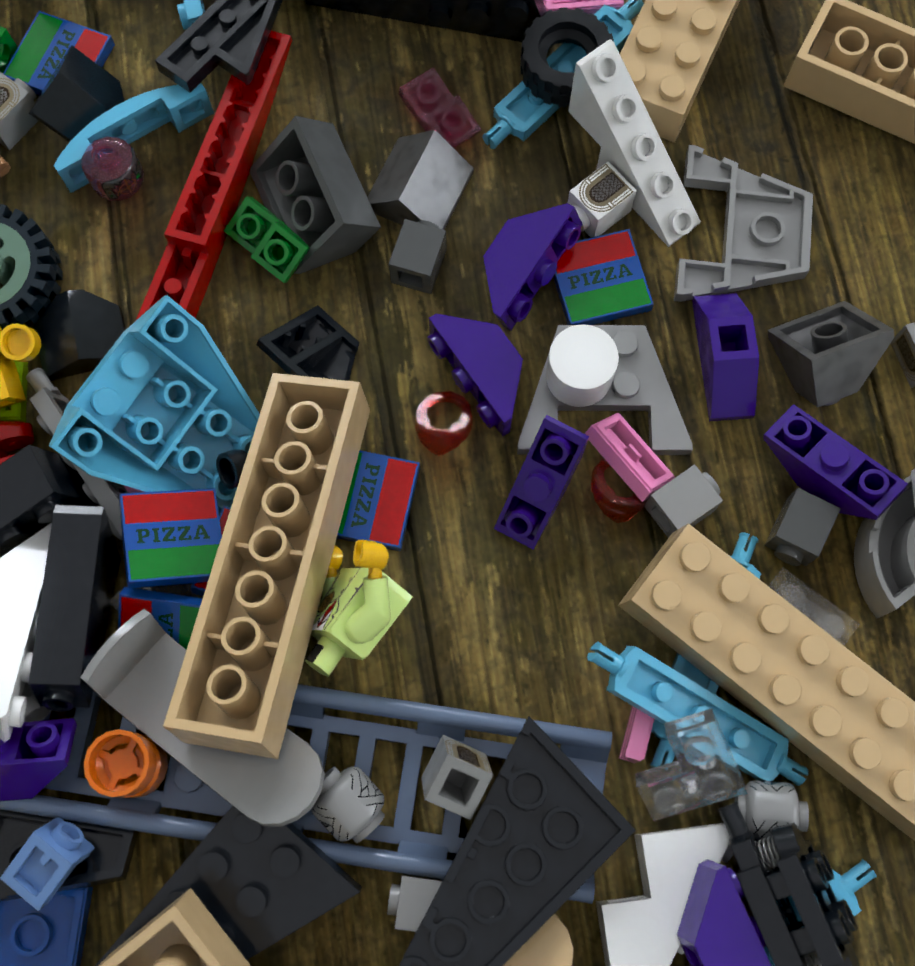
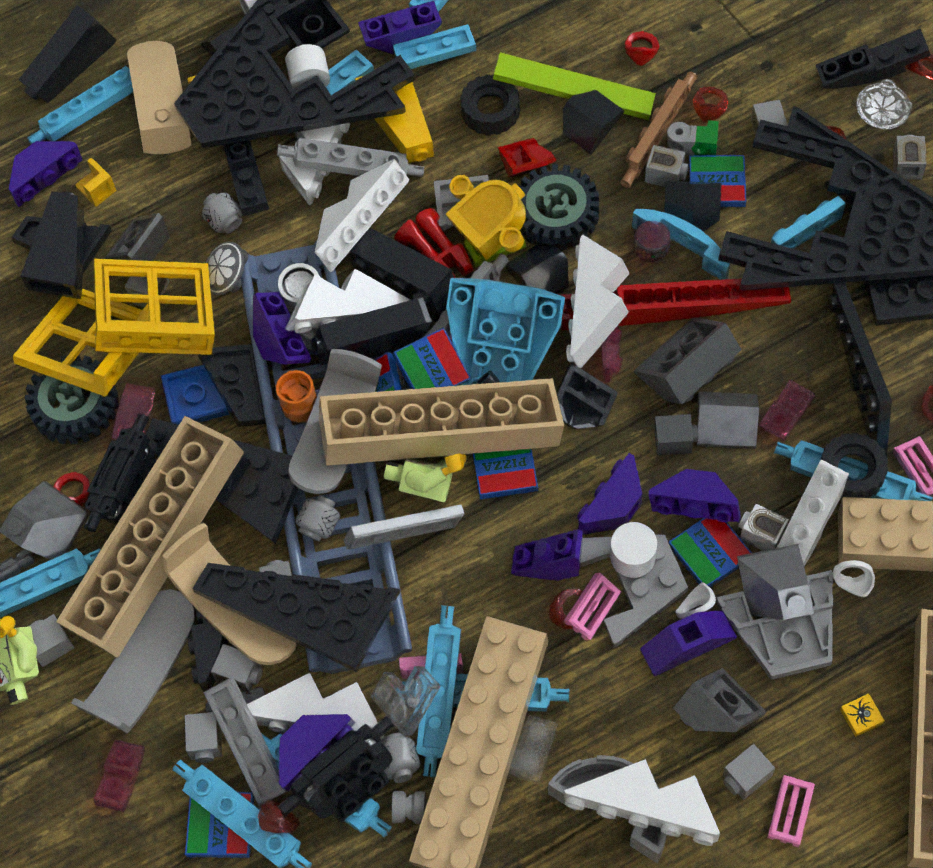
camera: 75 degrees right, 10 degrees down
medium blue bracket [0,817,94,911] -> none
green slope [224,196,310,283] -> none
clear red piece [415,391,473,455] -> none
light grey brick [421,735,493,820] -> none
light grey brick [644,464,723,538] -> none
dark purple slope [763,404,908,520] -> none
dark grey brick [764,488,841,566] -> none
none -> light grey tile [344,504,465,550]
none -> light grey wheel [392,791,426,824]
none -> white slope [566,235,630,368]
none -> clear pink slope [601,324,623,383]
none -> white piece [675,583,716,619]
none -> flat silver slope [737,544,814,620]
none -> white piece [832,560,875,597]
none -> yellow tile [840,694,885,737]

